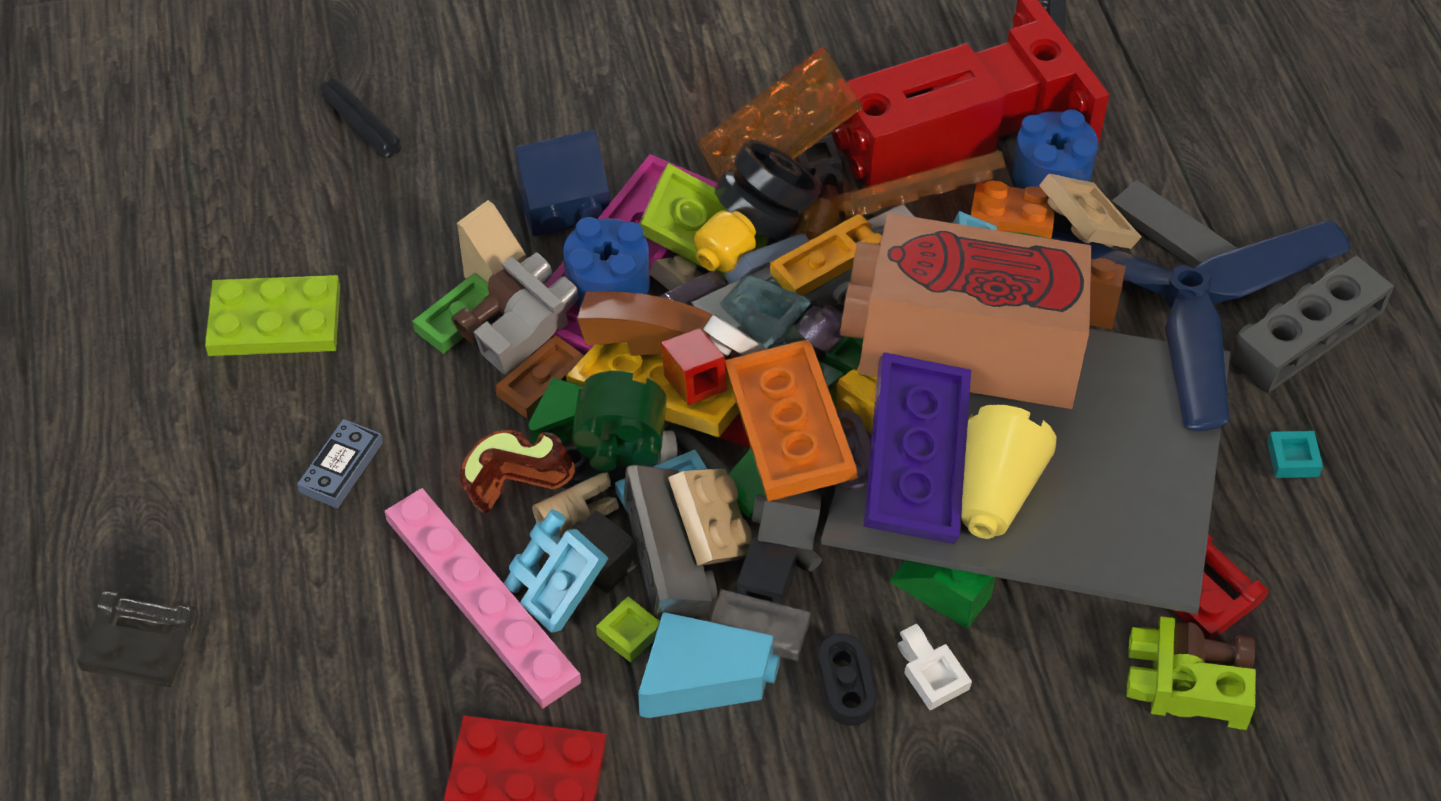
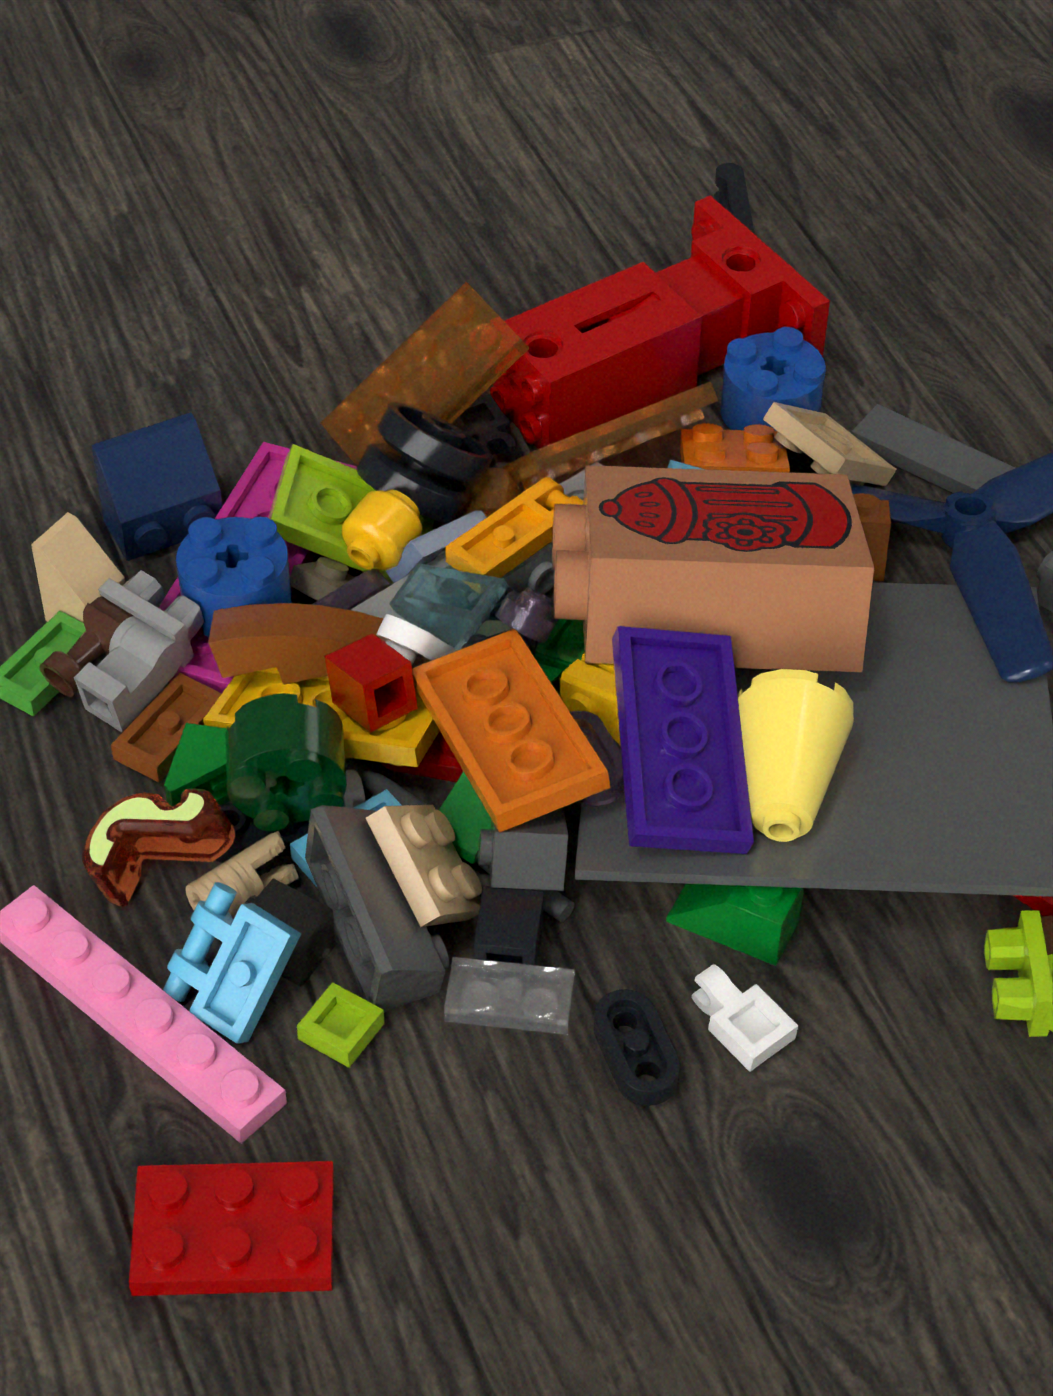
camera: 10 degrees left, 5 degrees down
medium azure slope [638,612,780,718] -> none

